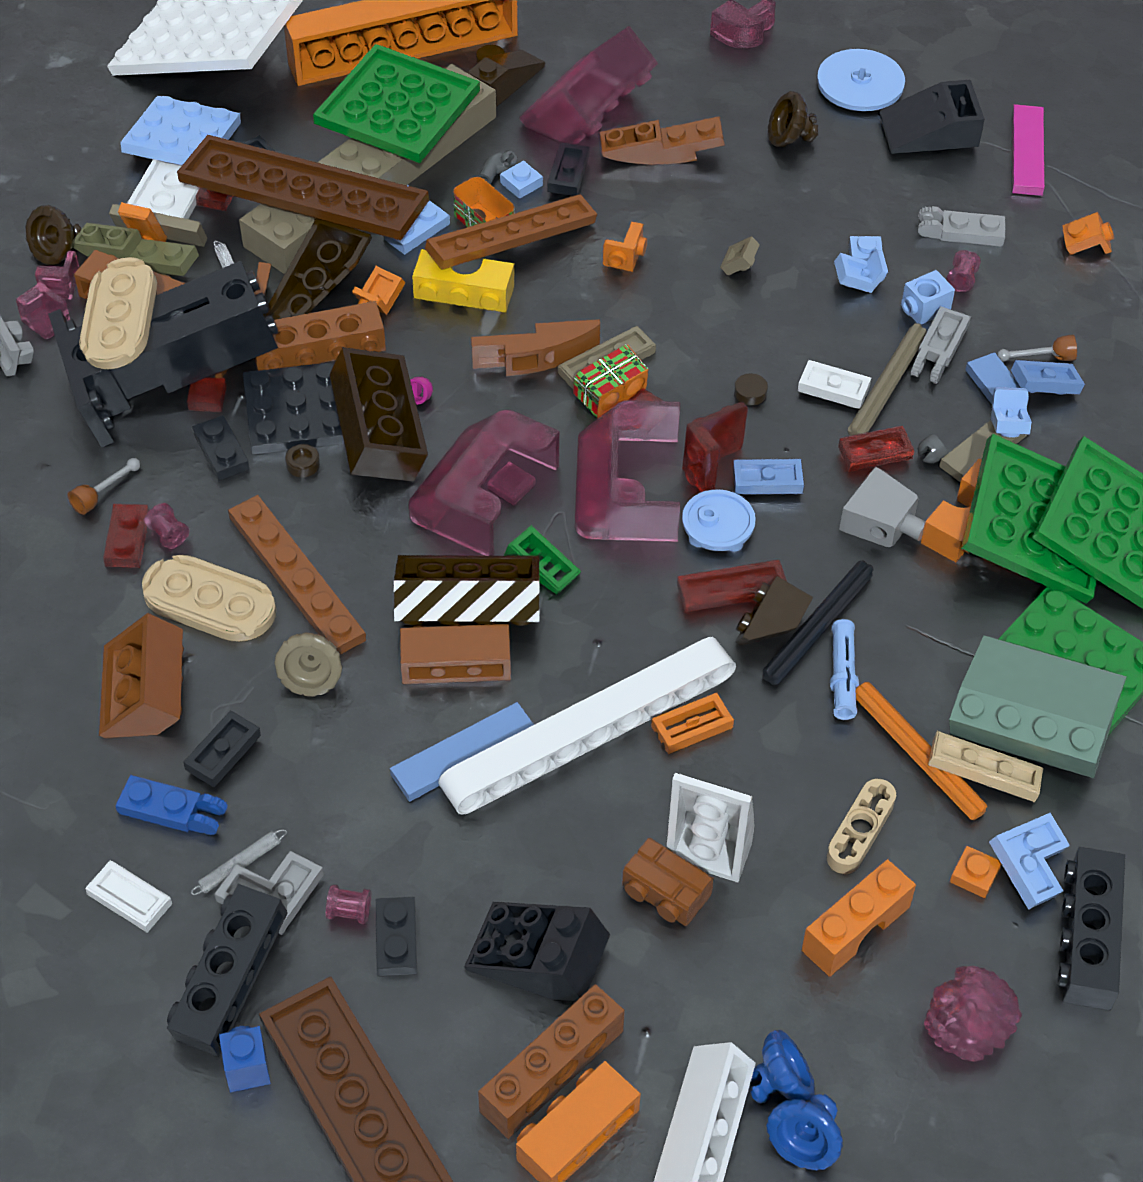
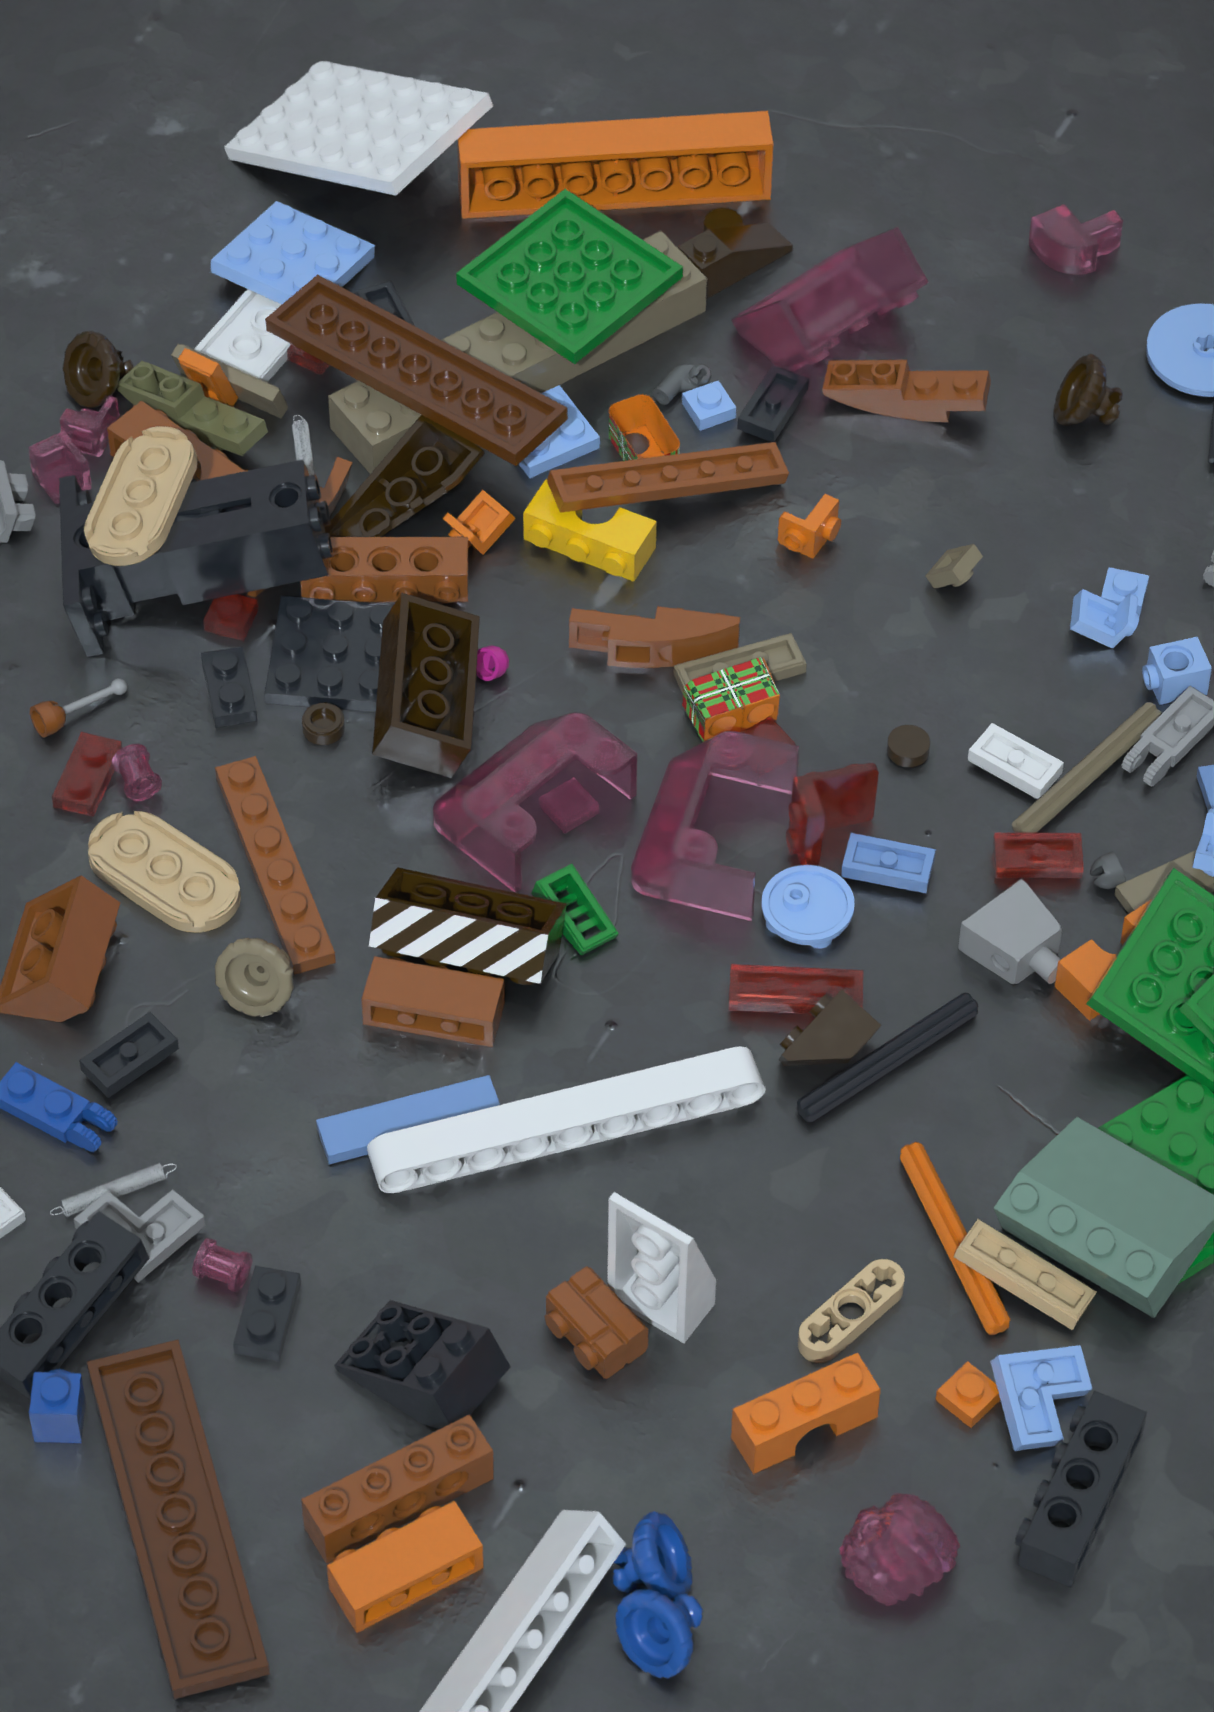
camera: 15 degrees right, 0 degrees up
orange tile [651,693,734,754] -> none
light blue pin [830,619,859,720] -> none

